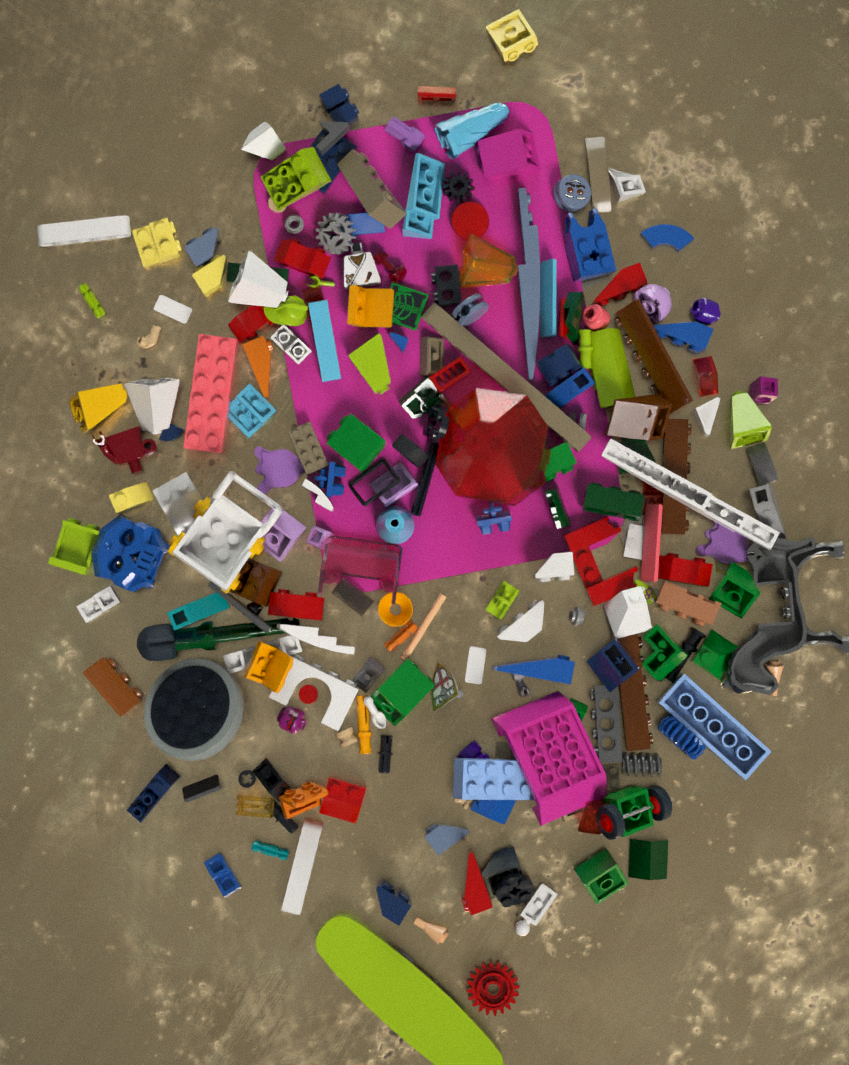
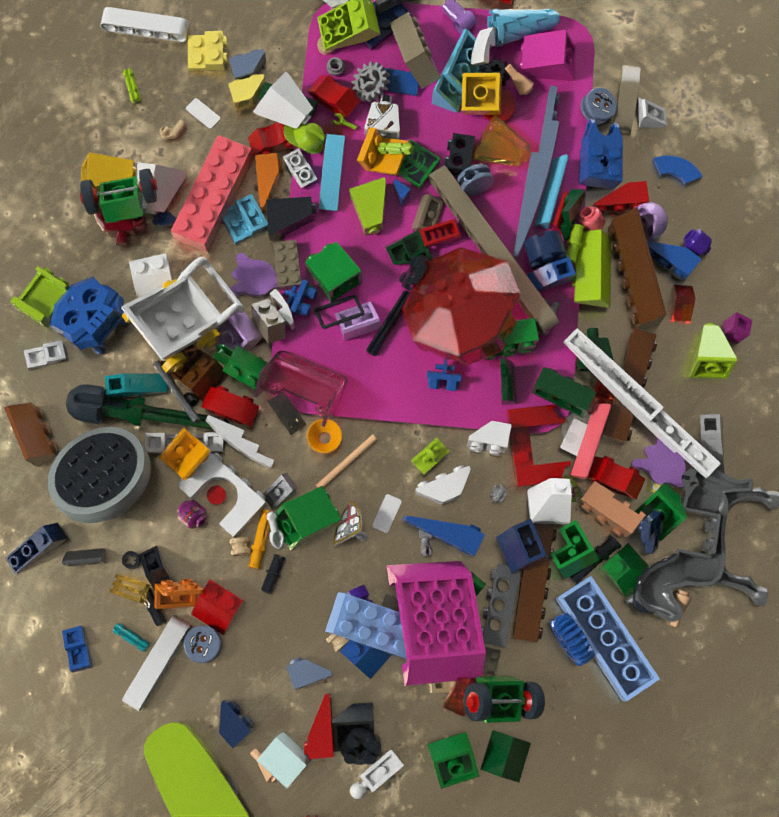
camera: 20 degrees right, 10 degrees down
light yellow slope [109,482,154,514] -> none
lavender slope [306,525,335,551] -> none
dark red bar [373,250,407,283] -> none
medium azure cone [376,506,414,544] -> none
orange axle [384,621,418,652] -> none
black tyre [392,434,428,468] -> none
slope [606,394,672,440] -> none
dark grey piece [621,752,662,778] -> none
white slope [691,397,721,436] -> none
flat silver slope [746,442,778,486] -> none
none -> brick [80,168,158,223]
none -> sand blue head [184,625,222,663]
none -> green brick [213,344,270,390]
none -> dark tan brick [251,298,286,344]
none -> light aqua slope [257,732,312,788]
none -> black slope [266,196,317,241]
none -> lime axle [378,142,414,155]
none -> yellow brick [462,73,502,115]
none -> white slope [471,27,496,66]
none -> light nougat cone [505,64,534,95]
none -> dark blue plate [639,510,662,554]

